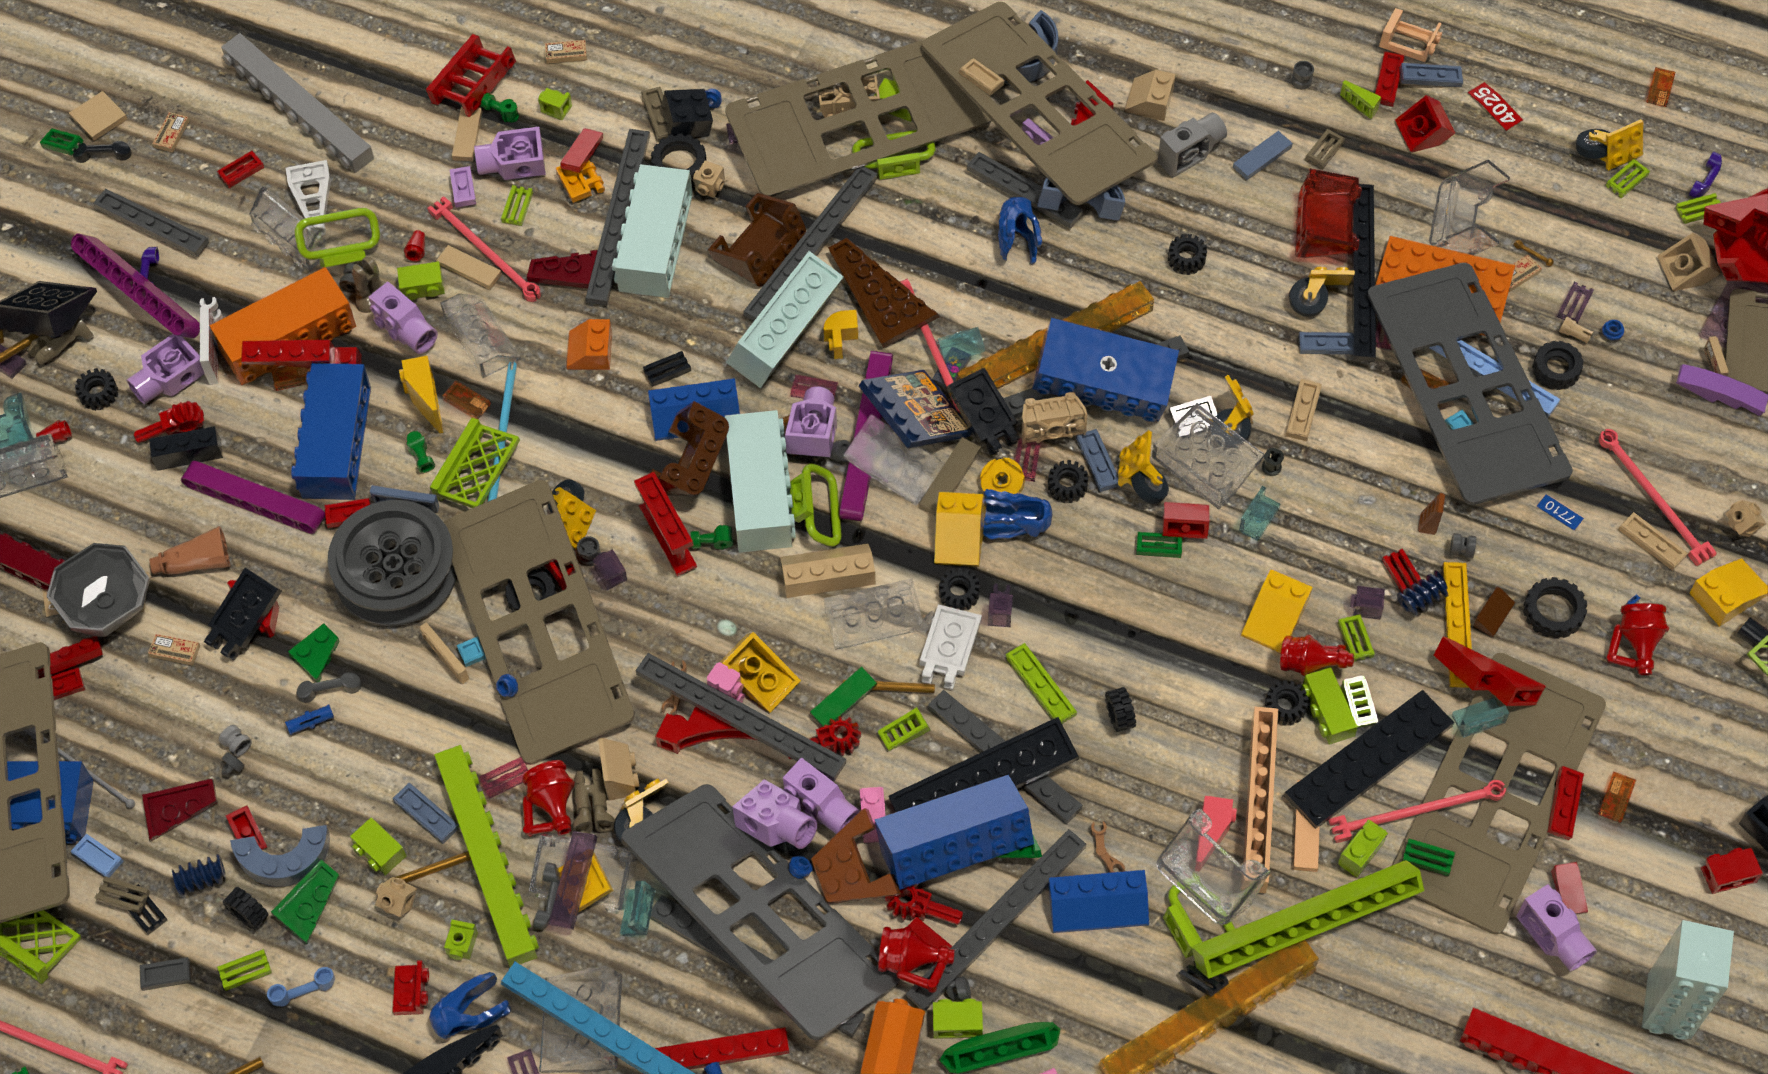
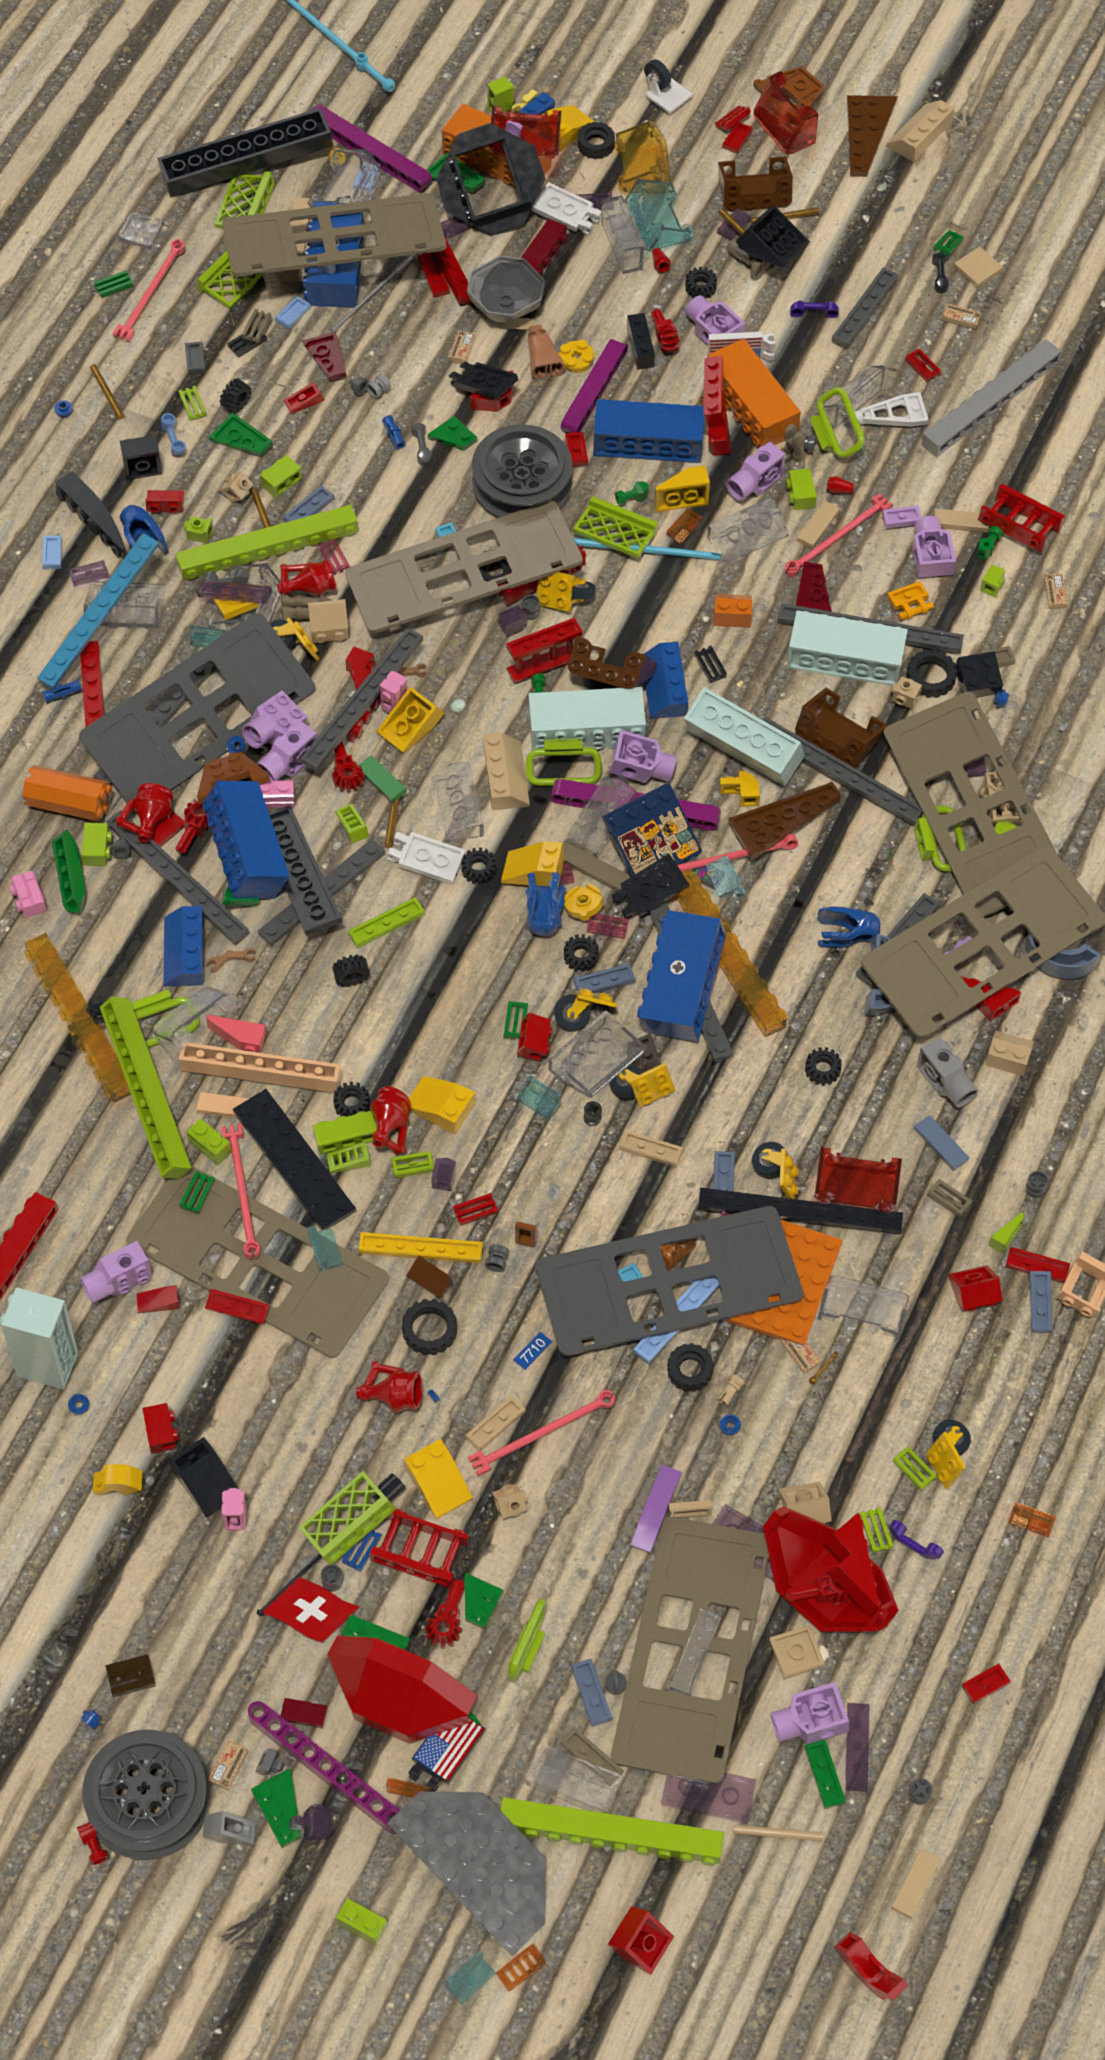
camera: 90 degrees right, 0 degrees up
magenta beam [71,233,200,339] -> none
dark blue piece [172,854,226,895] -> none
sand blue brick [230,825,330,887] -> none
sand blue tile [370,485,439,513] -> none
tan tile [420,622,469,684] -> none
blue plate [496,674,518,697] -> none
lime tile [501,185,533,226] -> none
tile [560,128,603,173] -> none
clear pink tile [791,375,838,399] -> none
clear bar [907,611,934,652] -> none
tan tile [959,58,1005,96] -> none
clear purple brick [988,584,1013,627] -> none
tan piece [1021,392,1087,445] -> none
dark blue piece [1397,570,1449,616] -> none
red slope [1433,636,1546,706] -> none
red sticker [1467,82,1523,131] -> none
tile [1557,281,1594,324] -> none
clear orange tile [1598,771,1636,823] -> none
none -> black brick [120,435,162,480]
none -> yellow plate [559,340,594,373]

